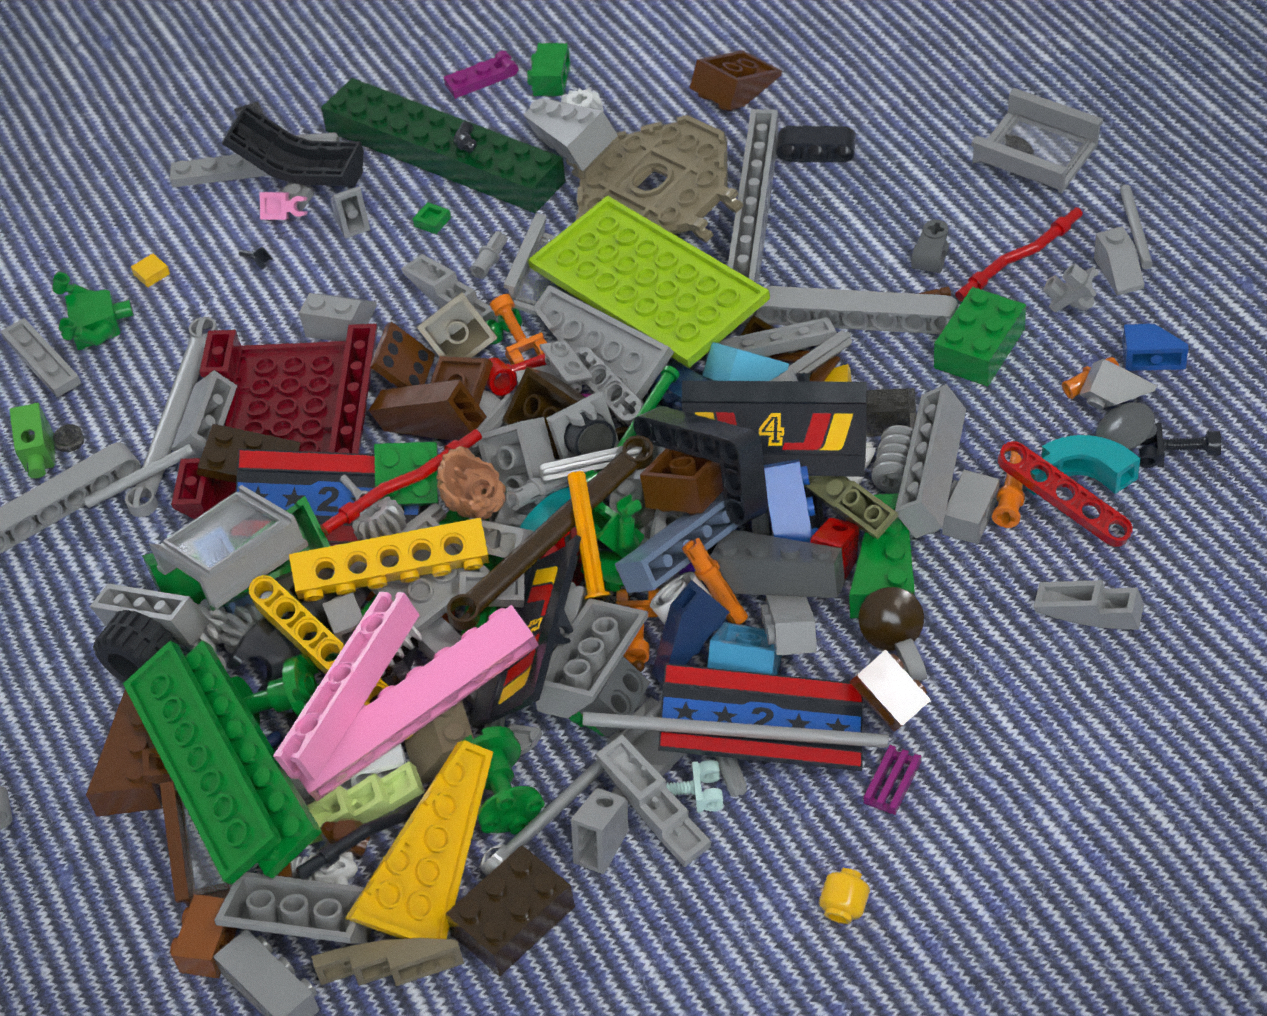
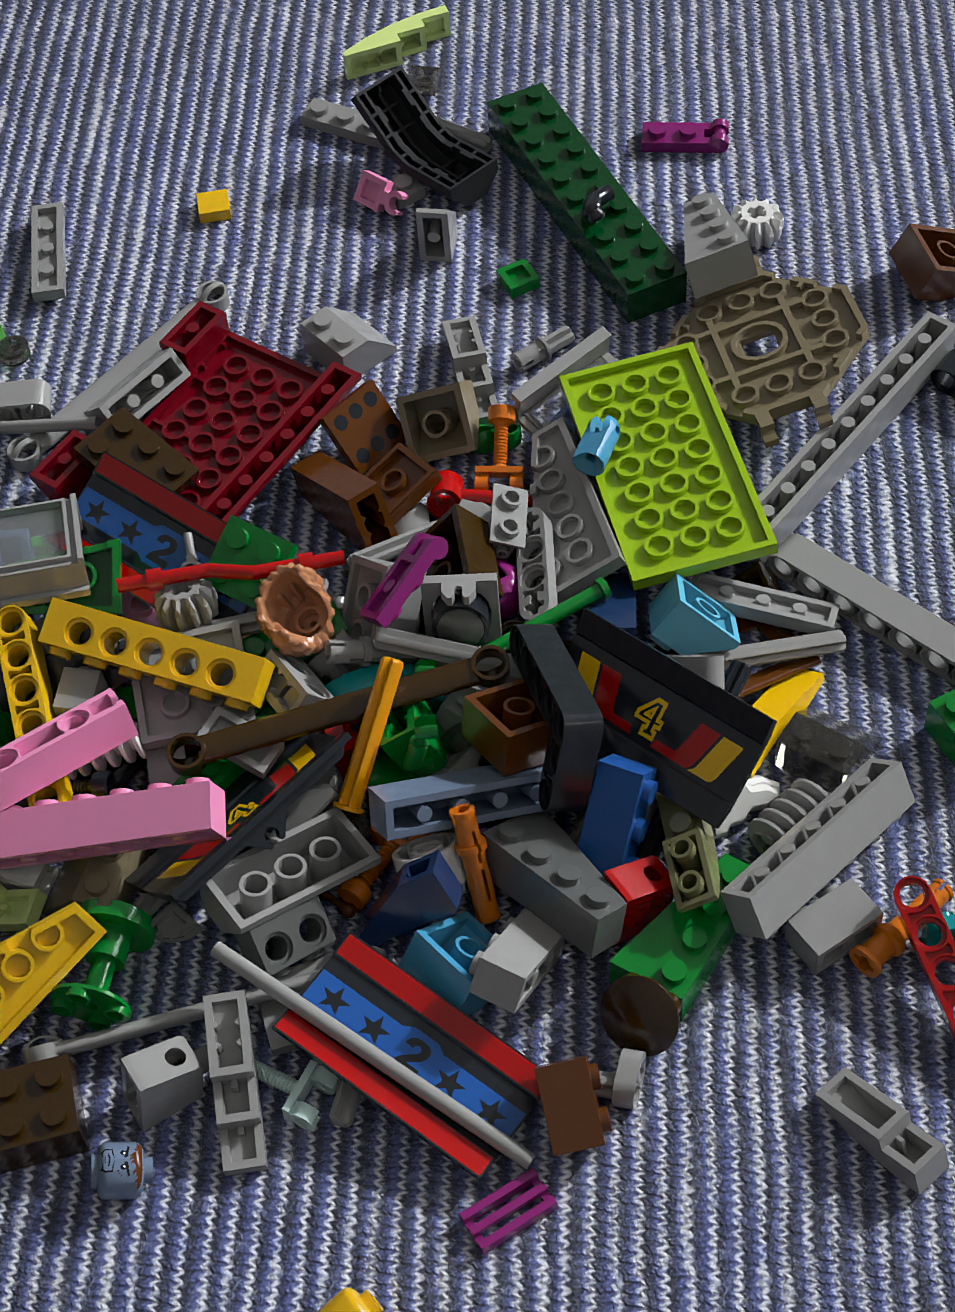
camera: 30 degrees right, 5 degrees up
green torso [52,272,134,350] -> none
black hand [238,247,273,269] -> none
green brick [527,43,571,96] -> none
none -> sand blue head [89,1142,153,1200]
none -> yellowish green slope [343,5,451,80]
none -> magenta plate [358,532,449,628]
none -> dark azure piece [572,415,620,476]

